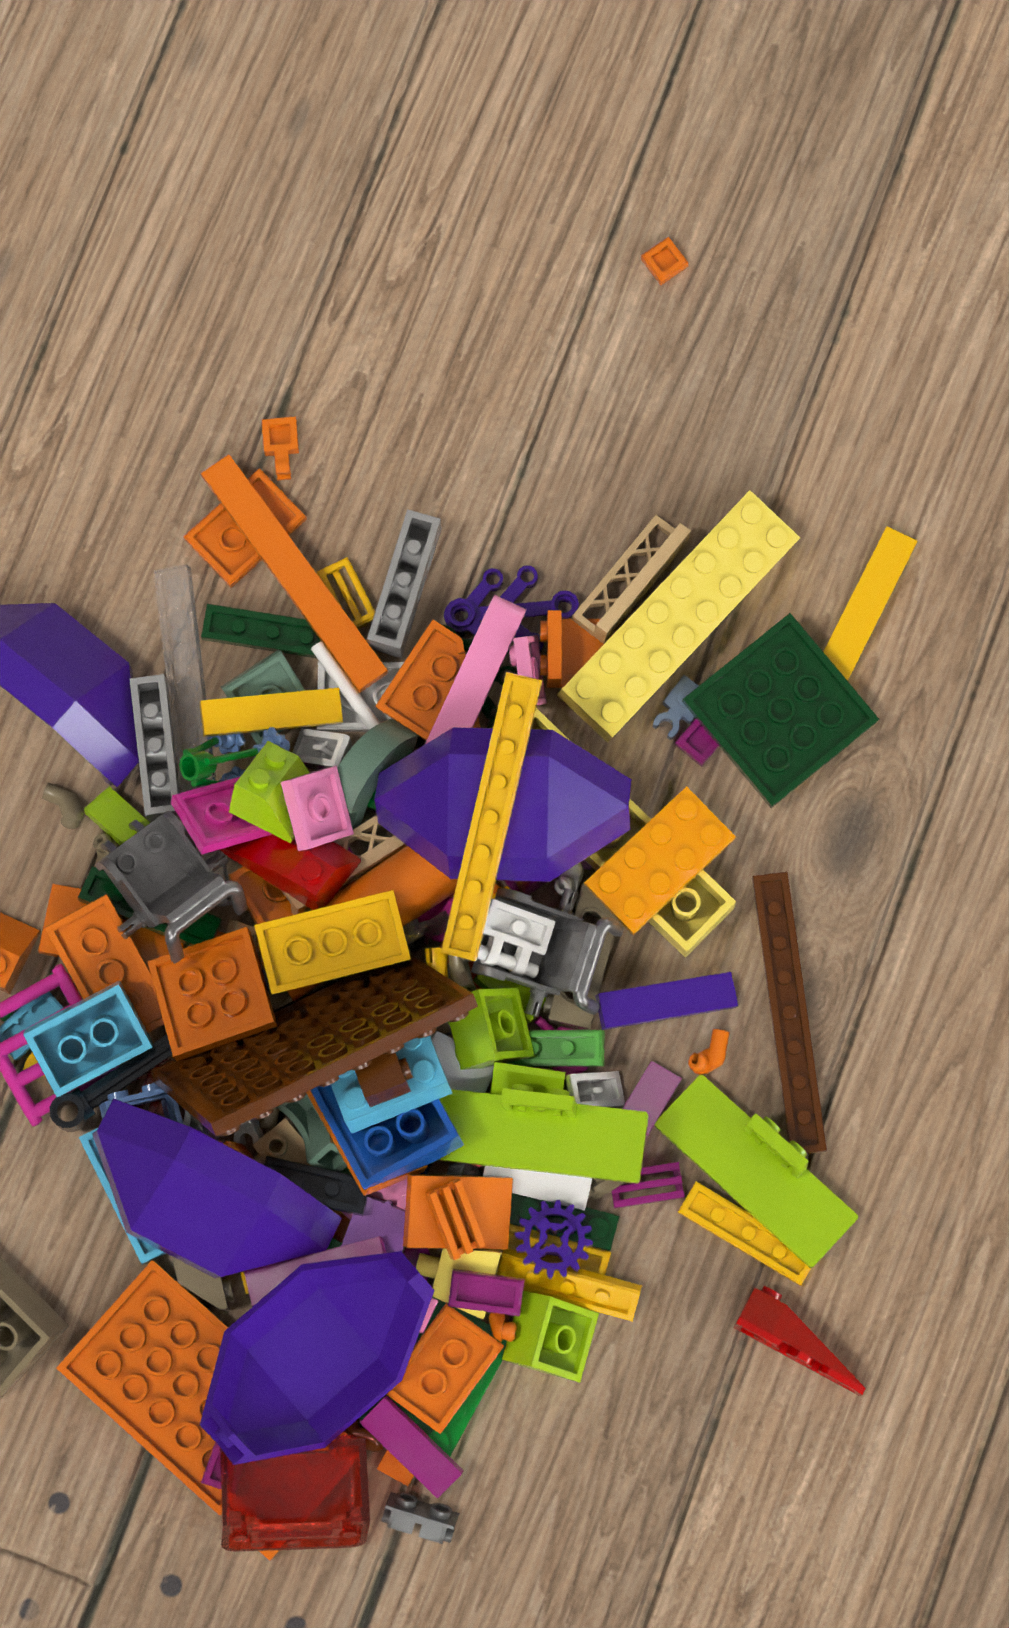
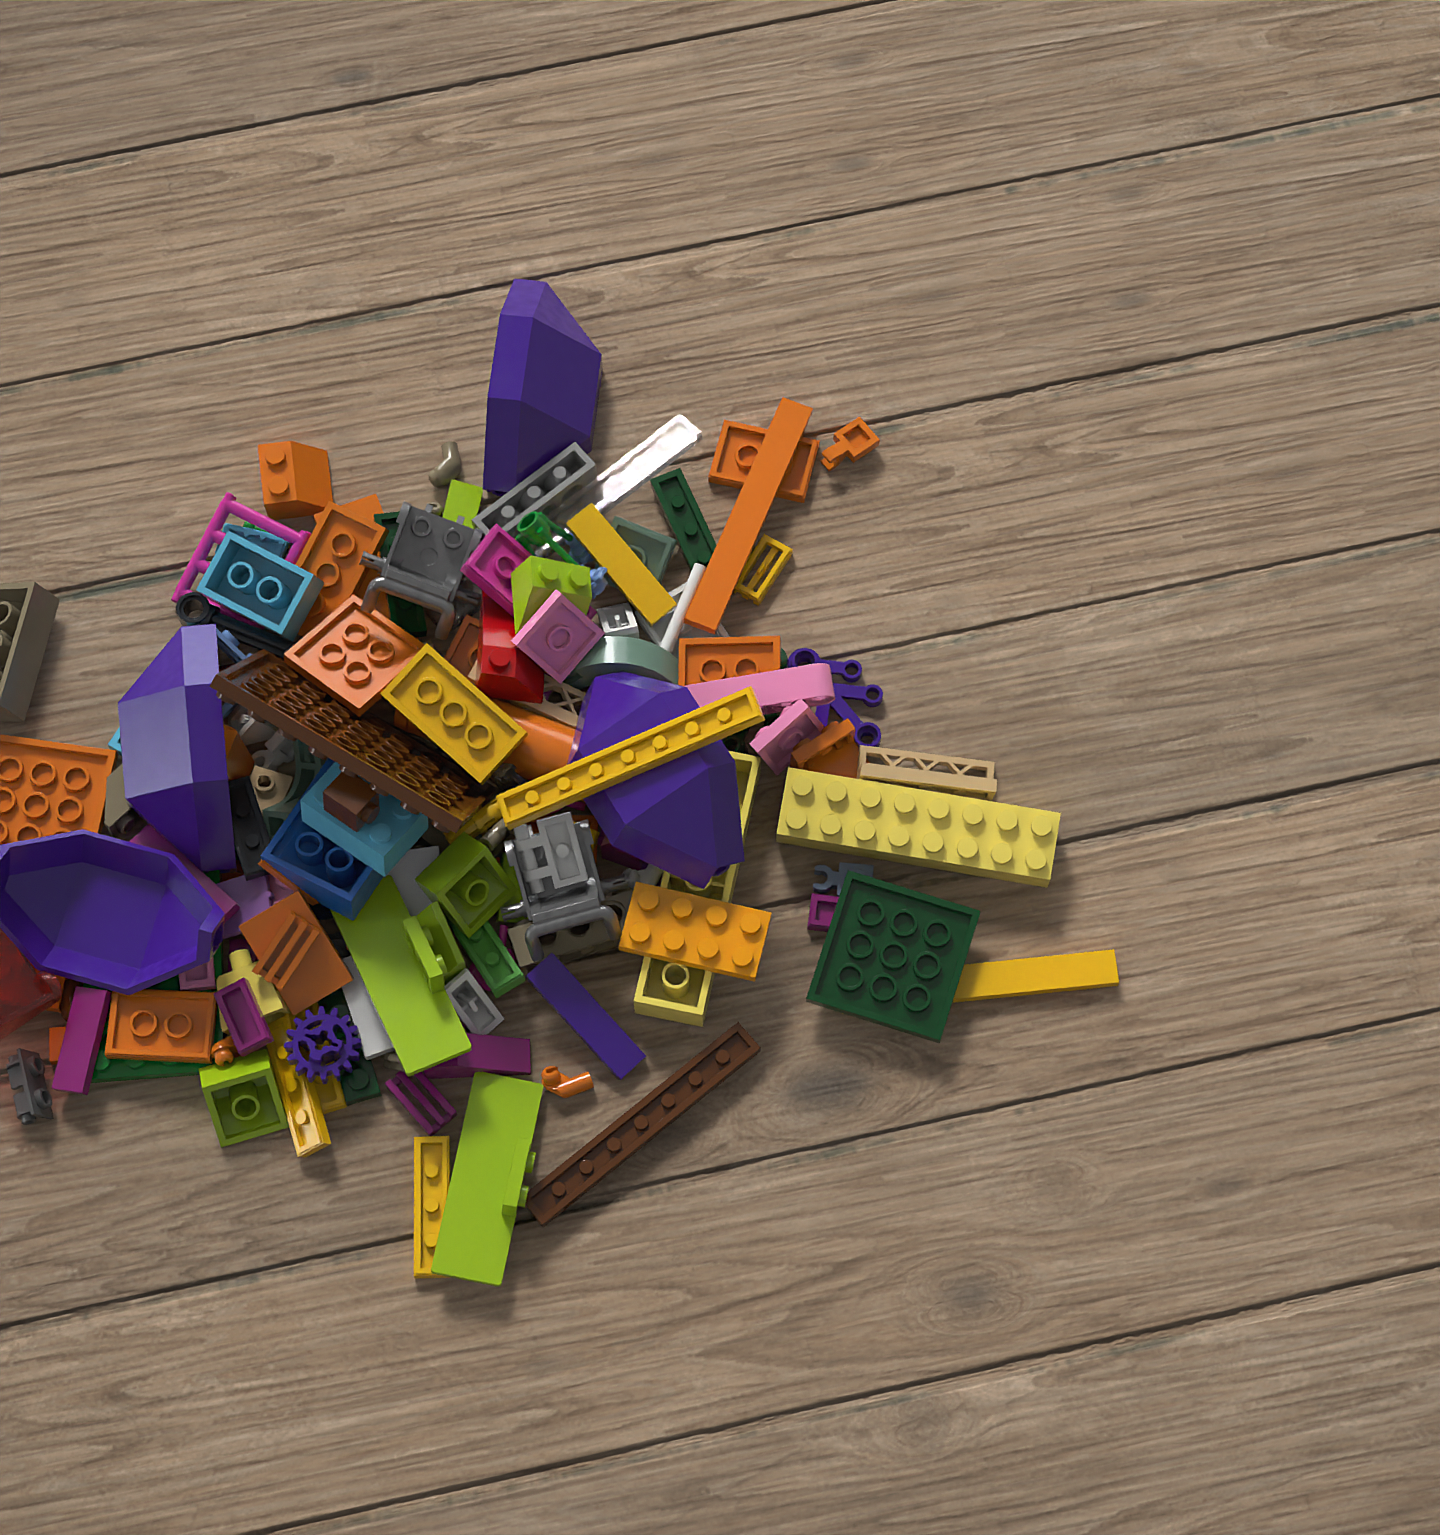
camera: 55 degrees right, 10 degrees down
light grey brick [367,509,442,658] -> none
orange tile [641,237,689,285] -> none
red wedge [733,1286,866,1396] -> none

